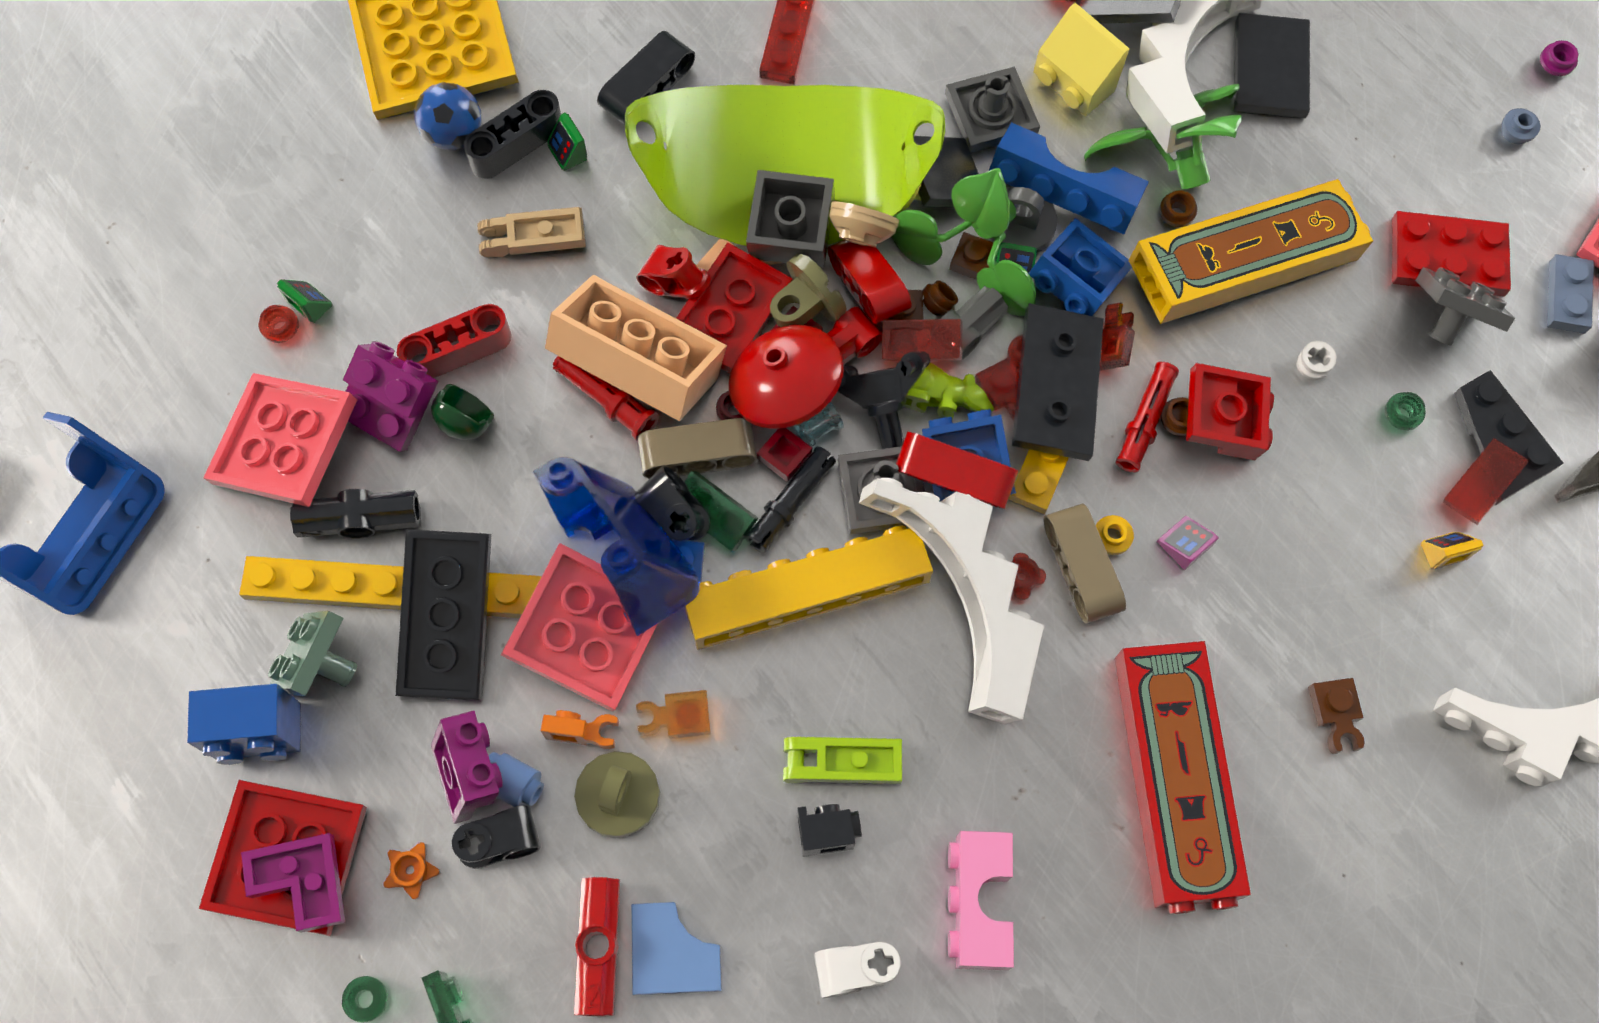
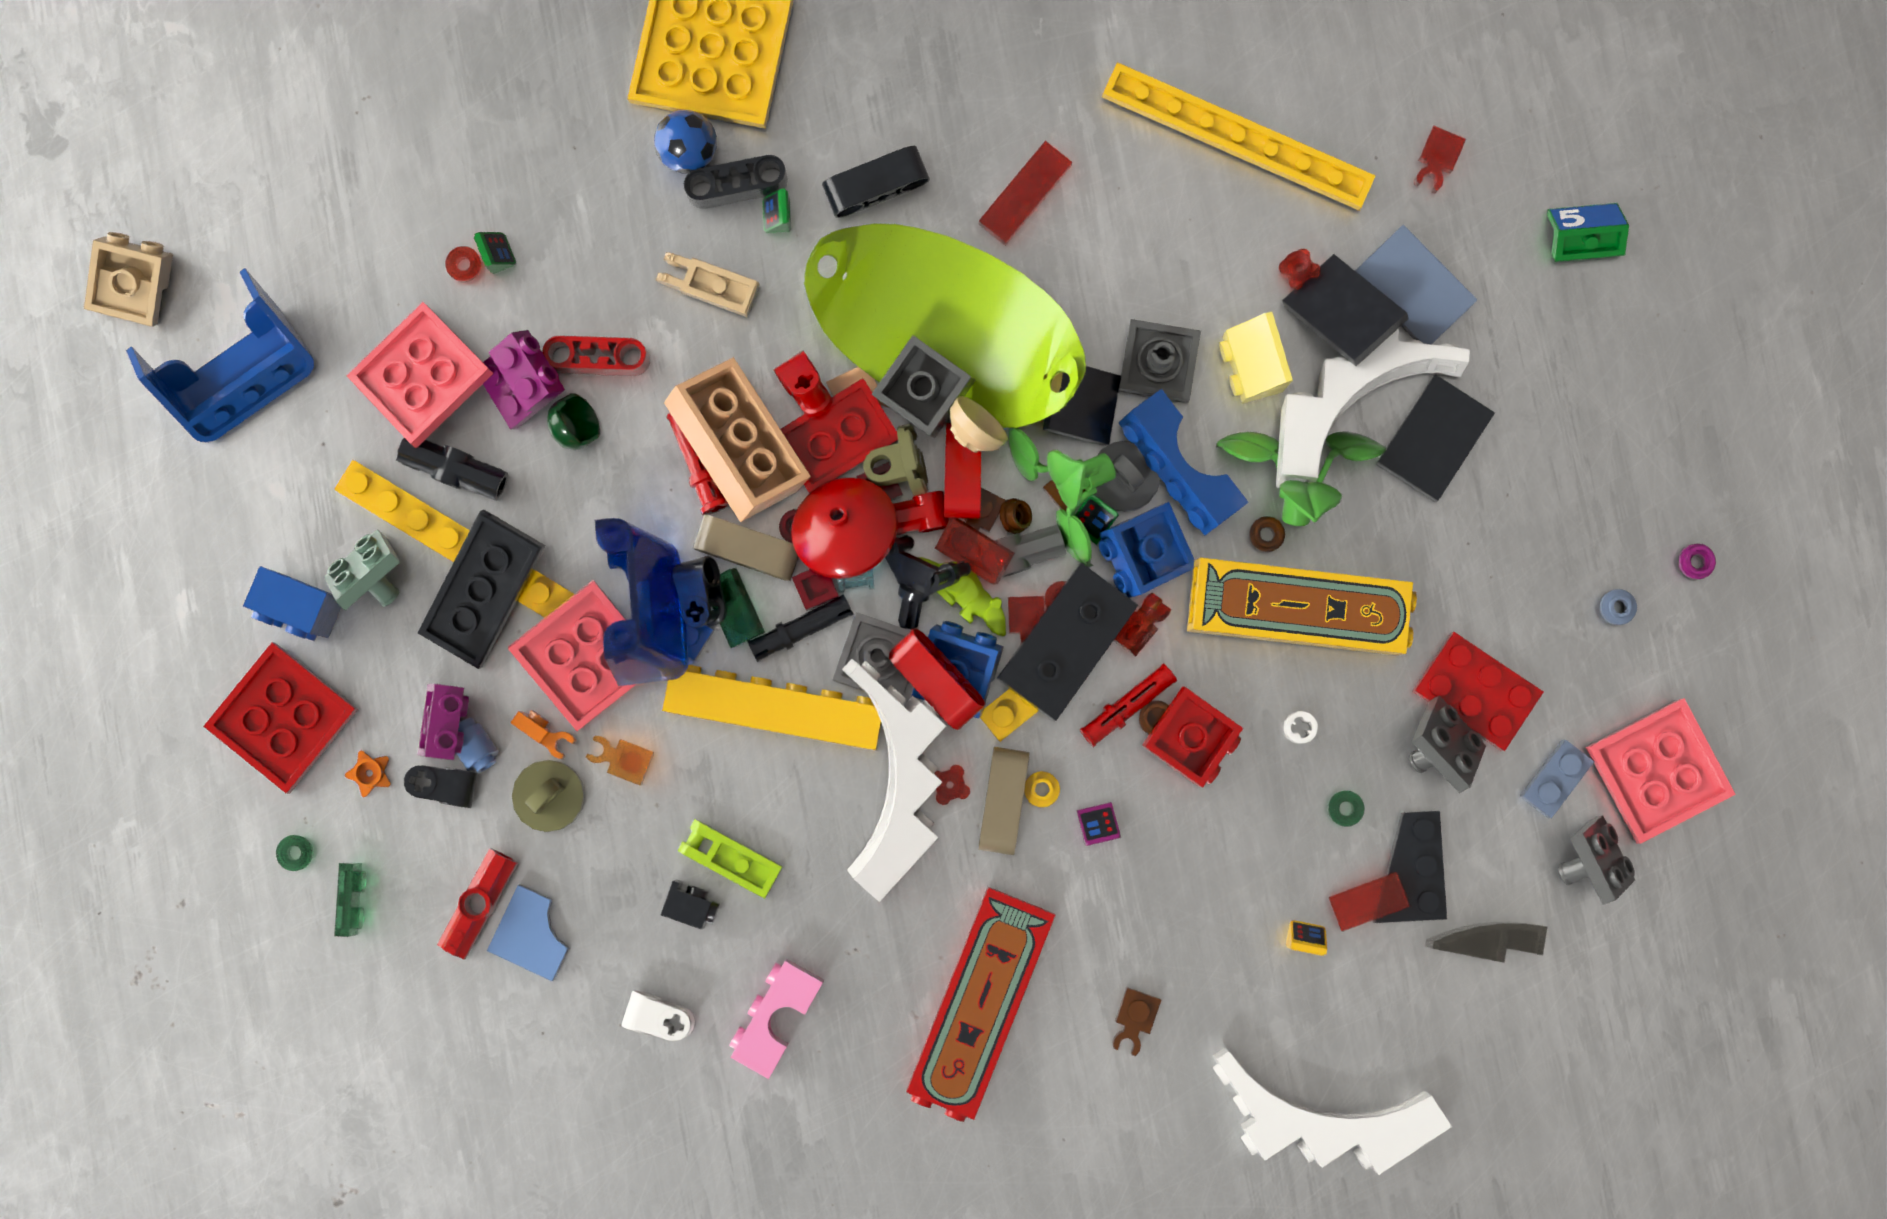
camera: 30 degrees right, 15 degrees up
magenta plate [241,833,345,933] -> none

